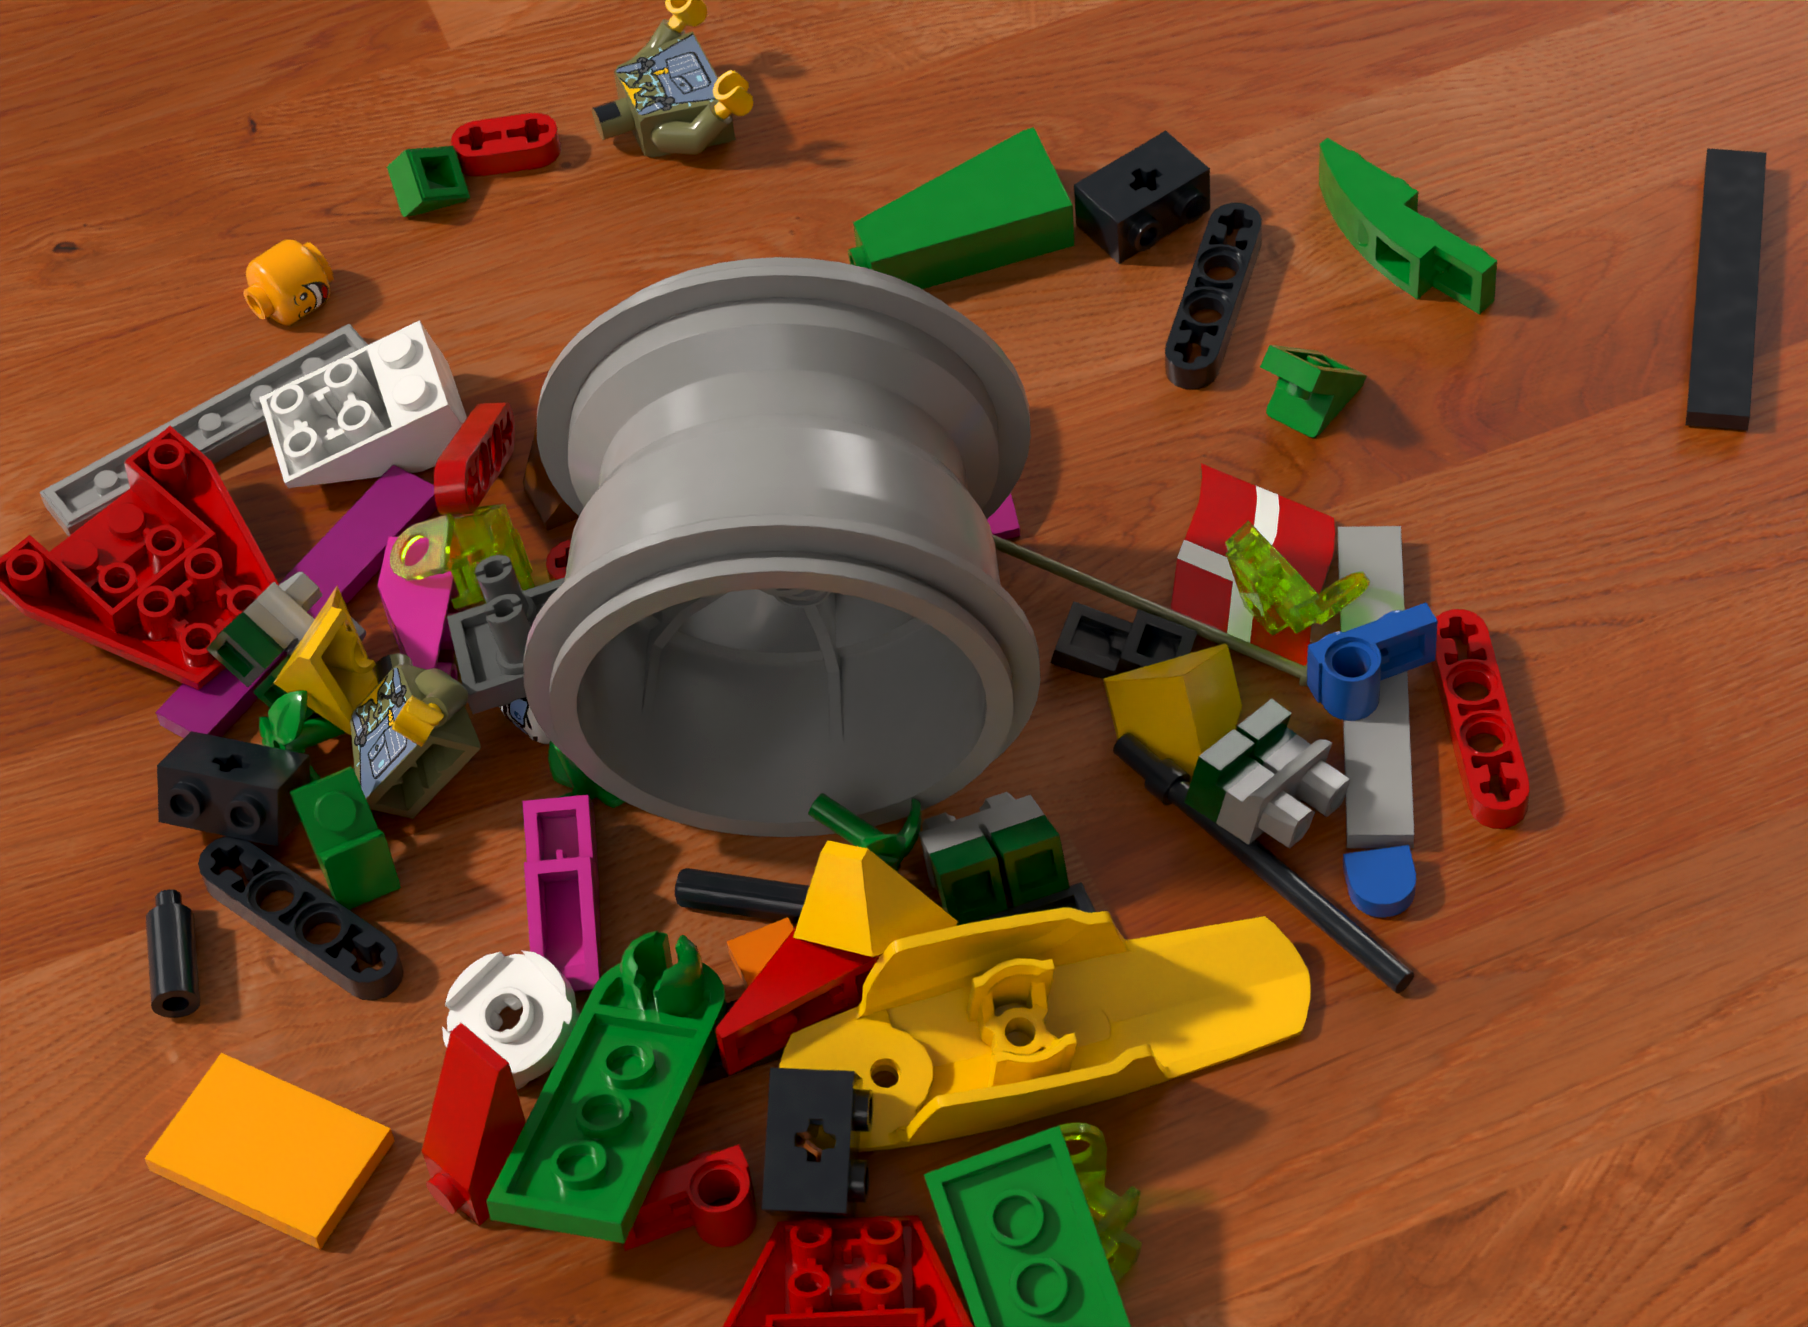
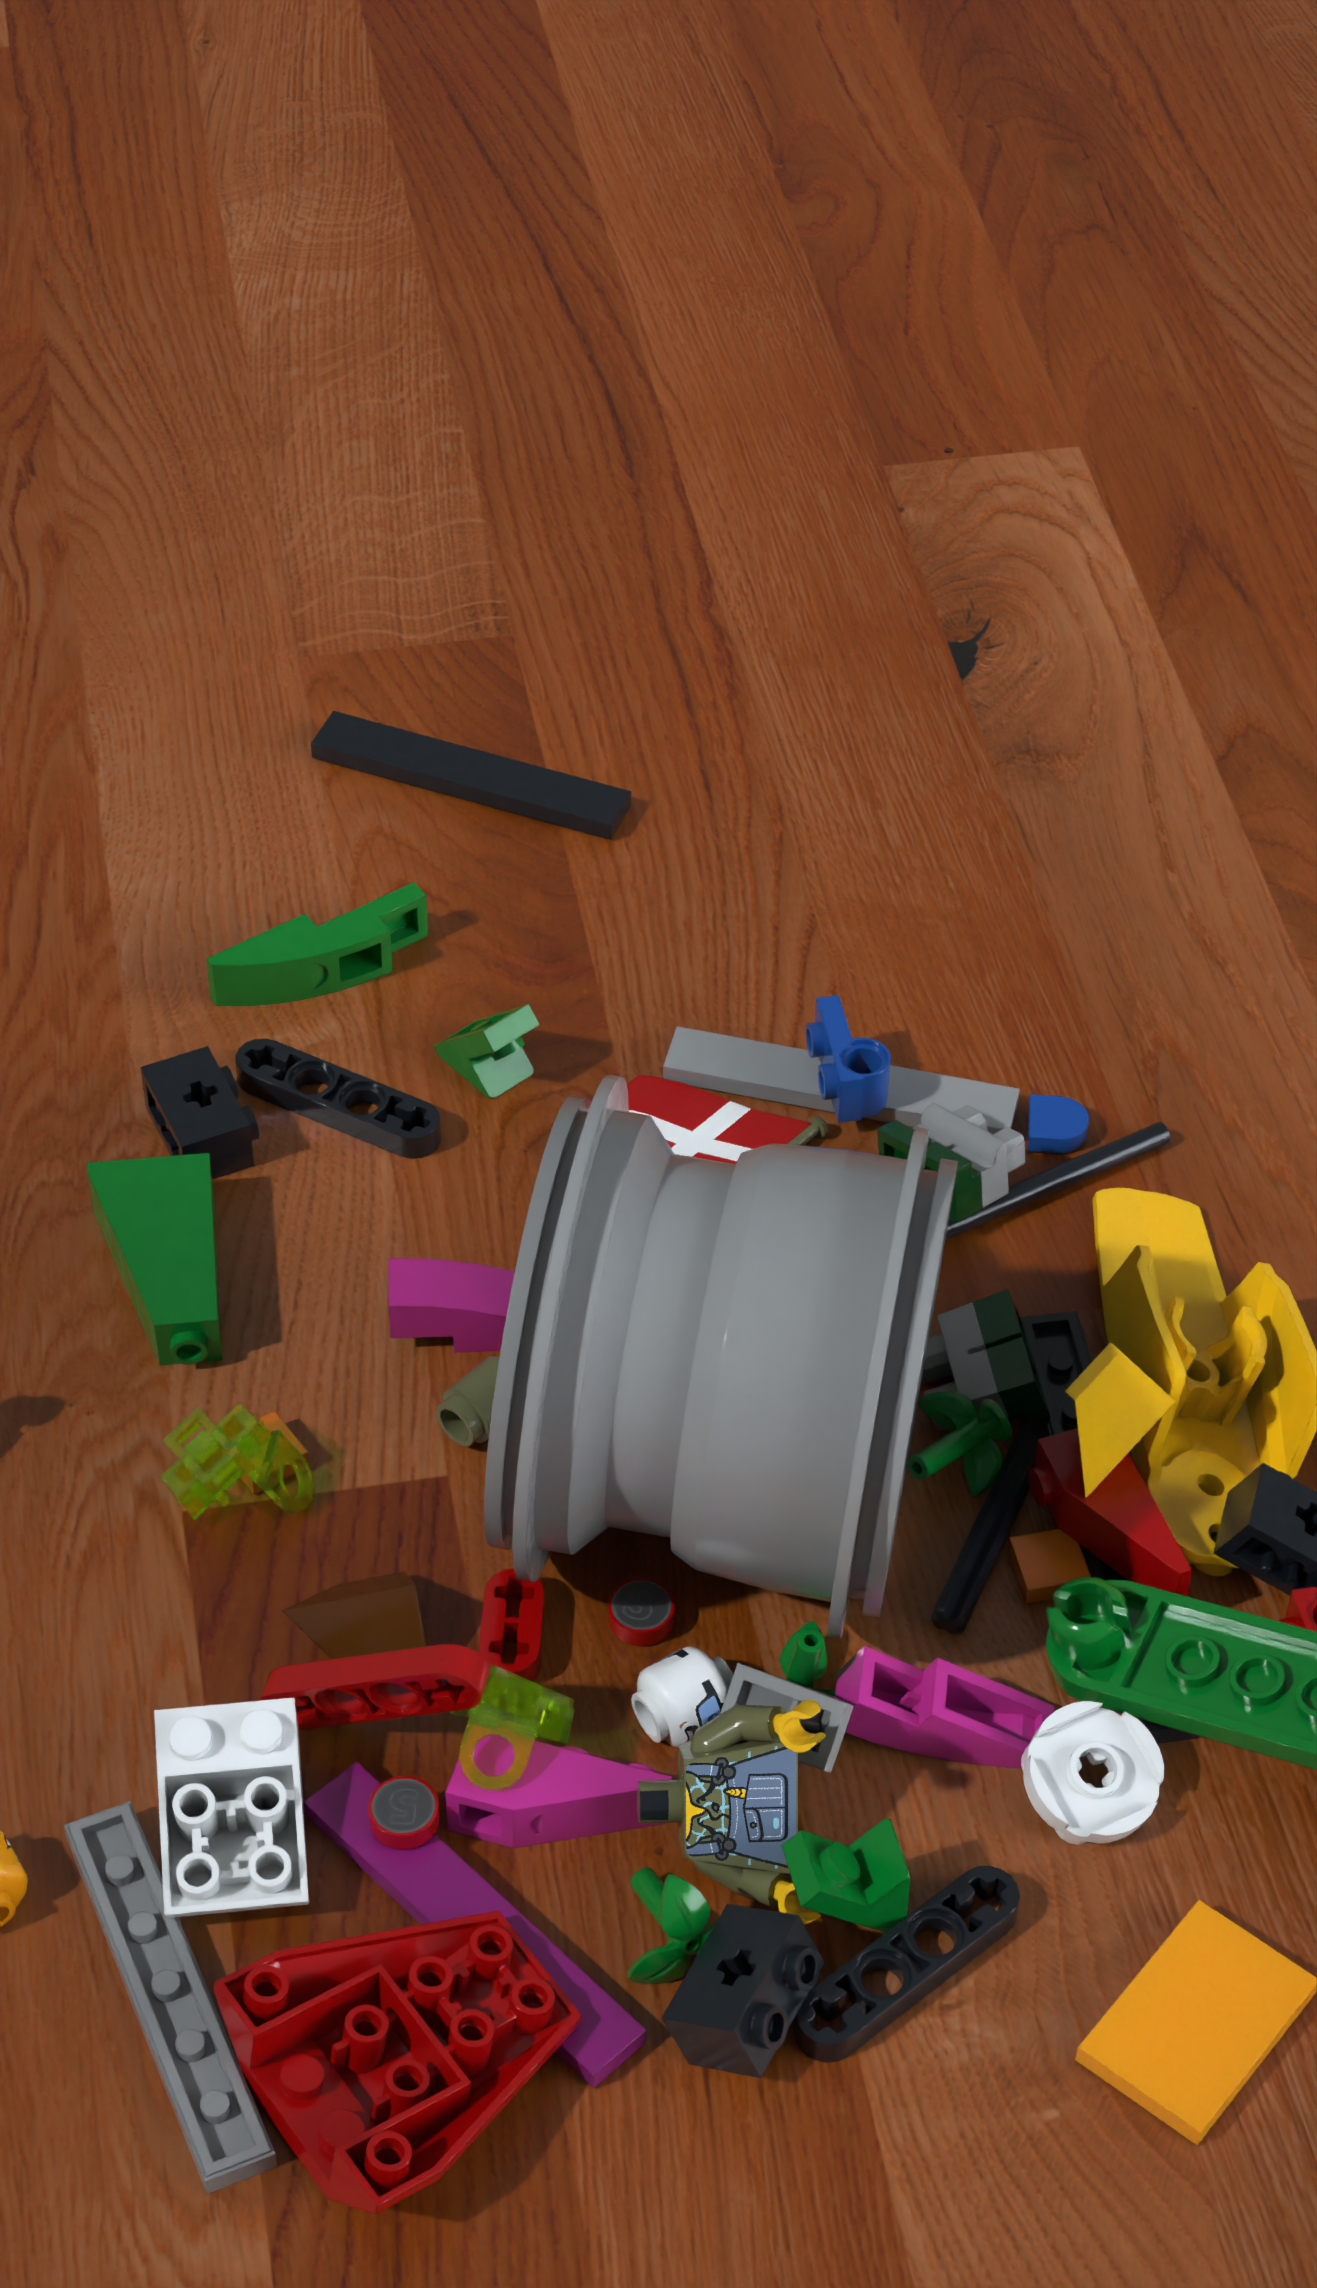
camera: 85 degrees left, 5 degrees down
black cylinder [146,889,200,1018] -> none
hips [206,572,366,721] -> none
yellow slope [273,585,378,735] -> none
red slope [422,1023,526,1226] -> none
dark grey plate [447,555,565,714] -> none
clear neon green piece [1225,521,1370,636] -> none
red beam [1431,609,1530,829] -> none
none -> tile [368,1776,439,1850]
none -> light grey slope [720,1663,854,1773]

